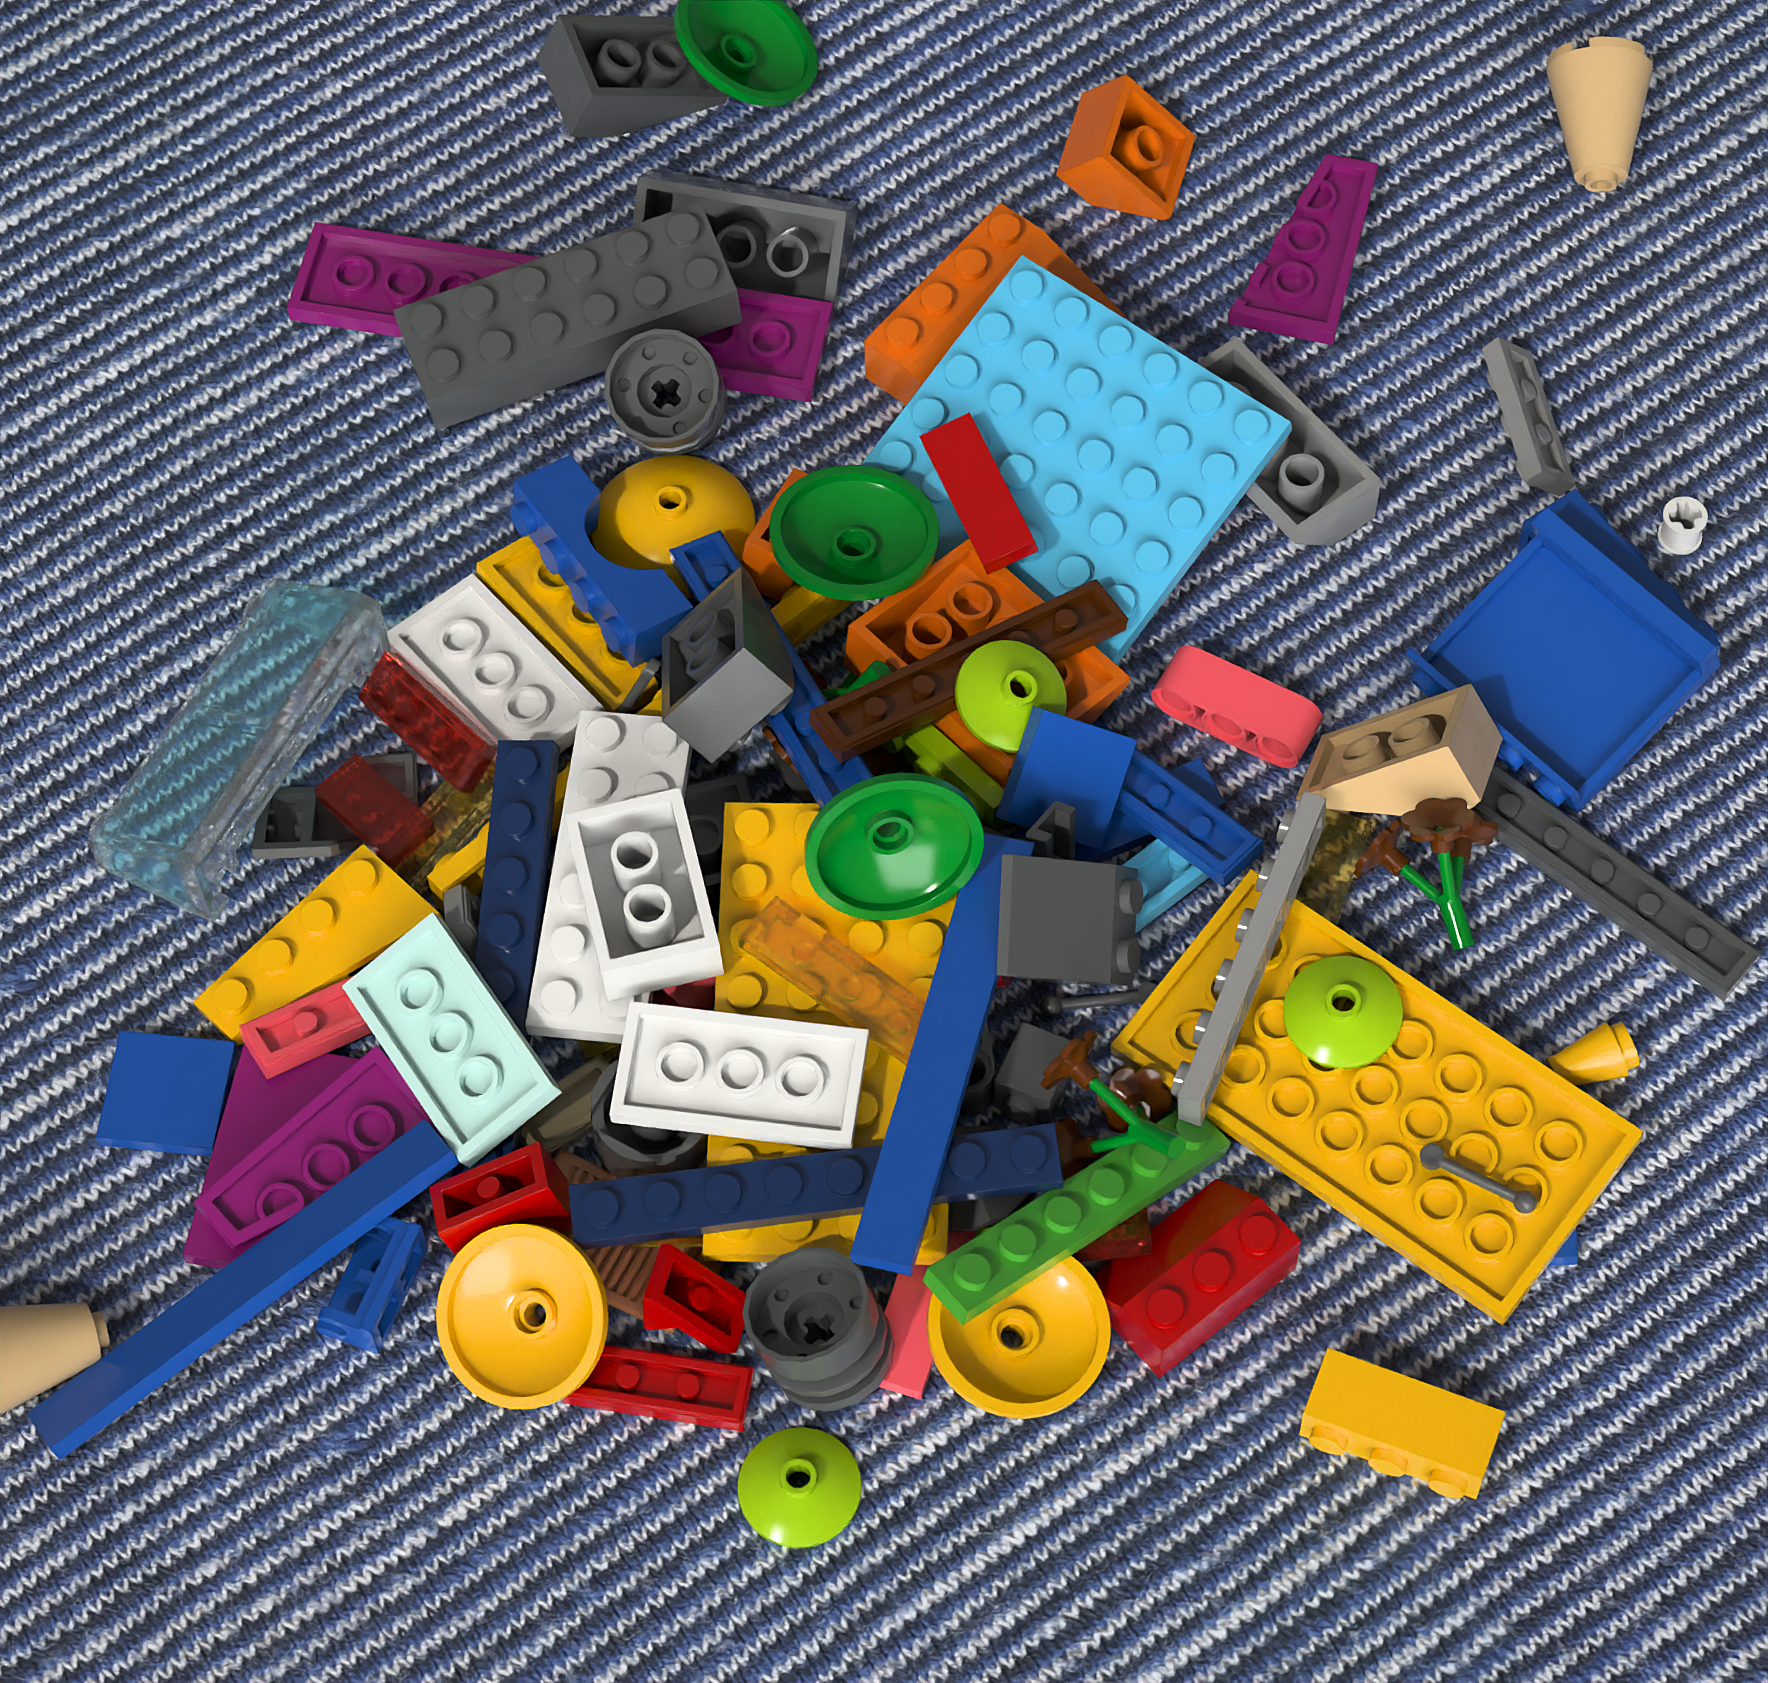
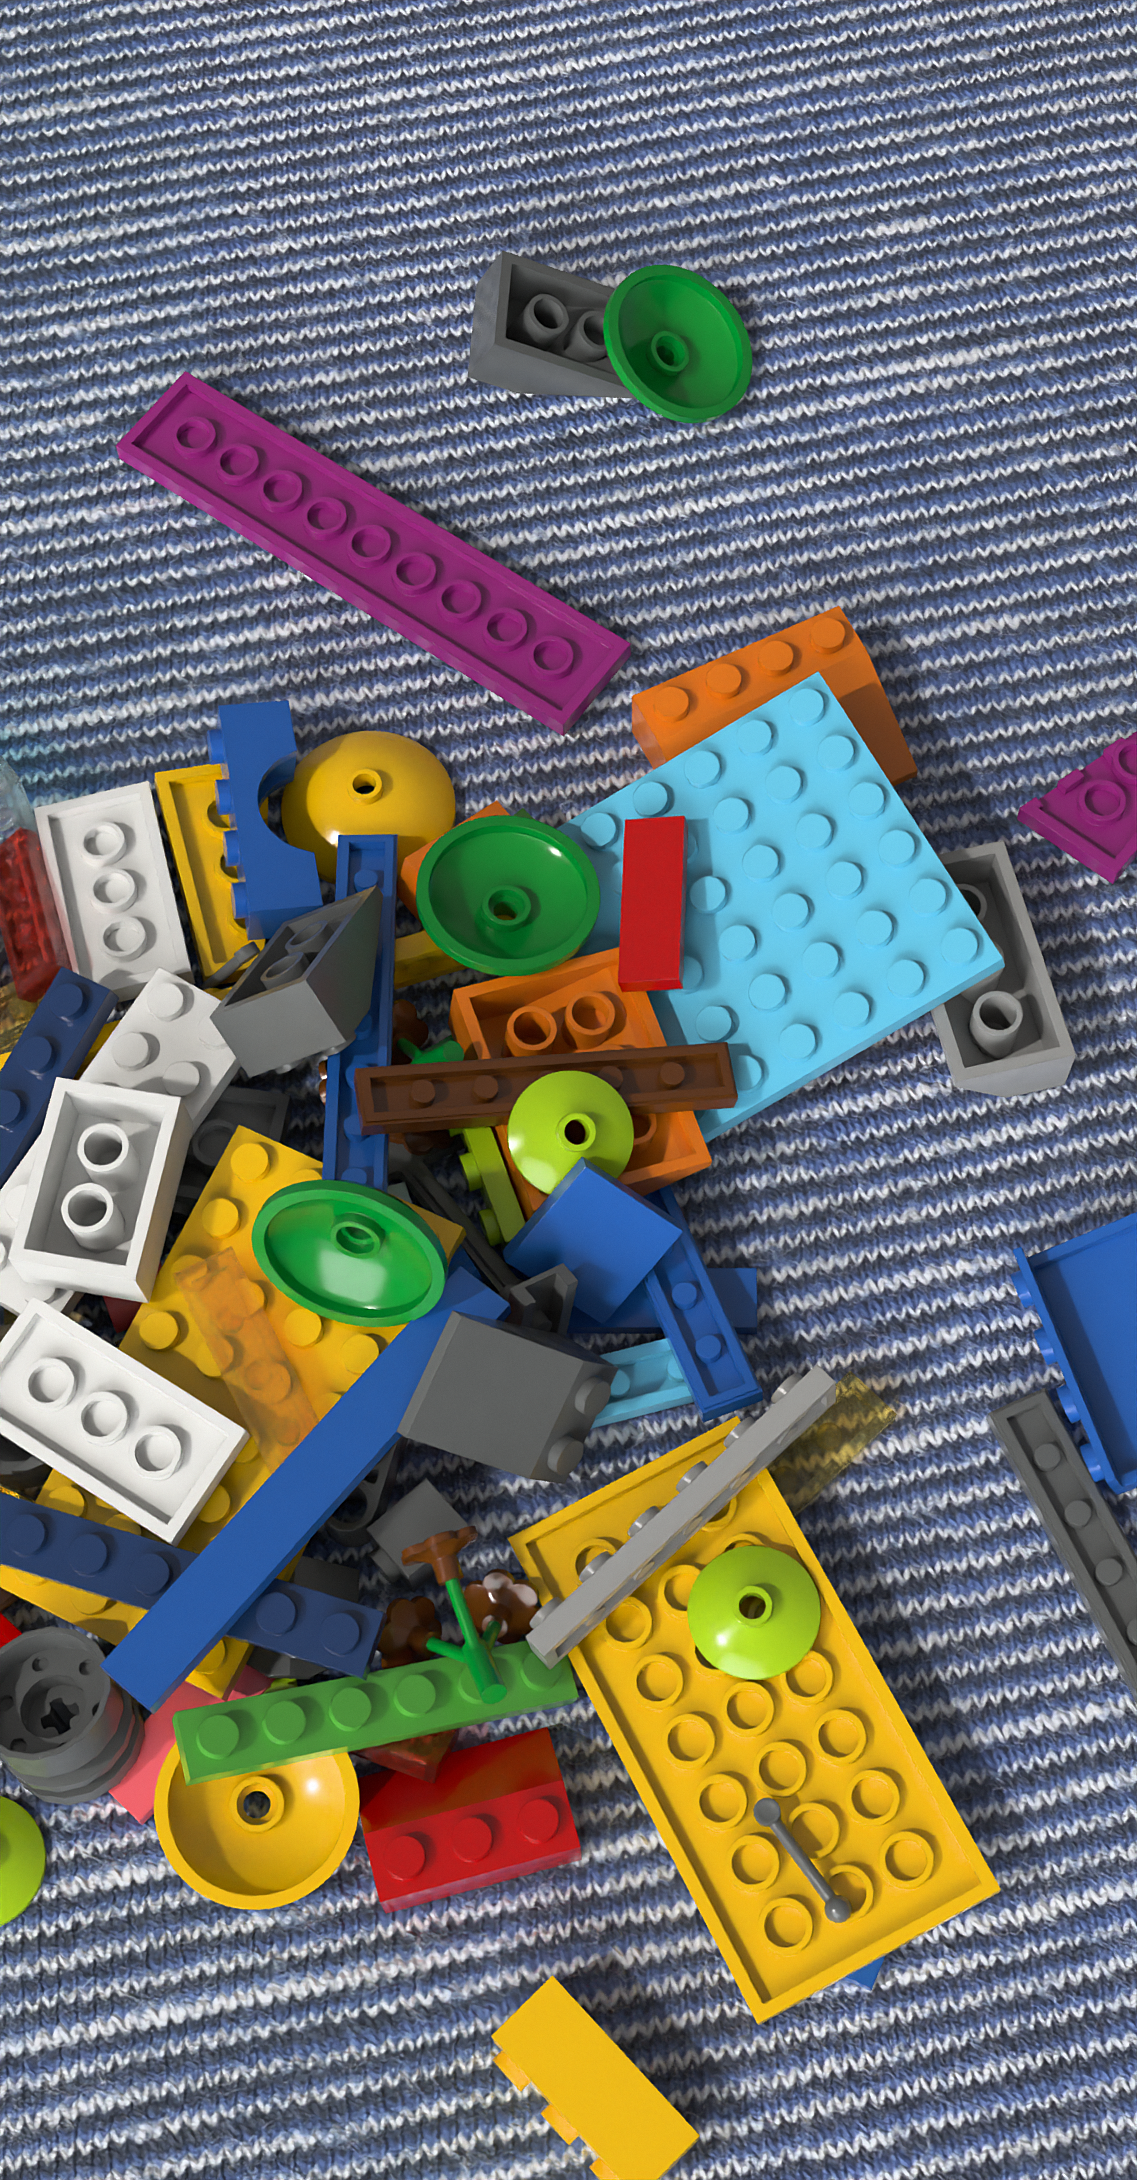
camera: 25 degrees right, 5 degrees up
dark grey brick [393,201,742,430] -> none
dark grey wheel [604,329,728,456] -> none
dark grey slope [632,169,858,315] -> none
dark grey hinge [1039,982,1158,1017] -> none
orange slope [1056,74,1196,221] -> none
coral beam [1151,645,1323,769] -> none
tan slope [1296,683,1503,816] -> none
reddish brown plant [1353,798,1499,951] -> none
yellow cone [1546,1022,1640,1086] -> none

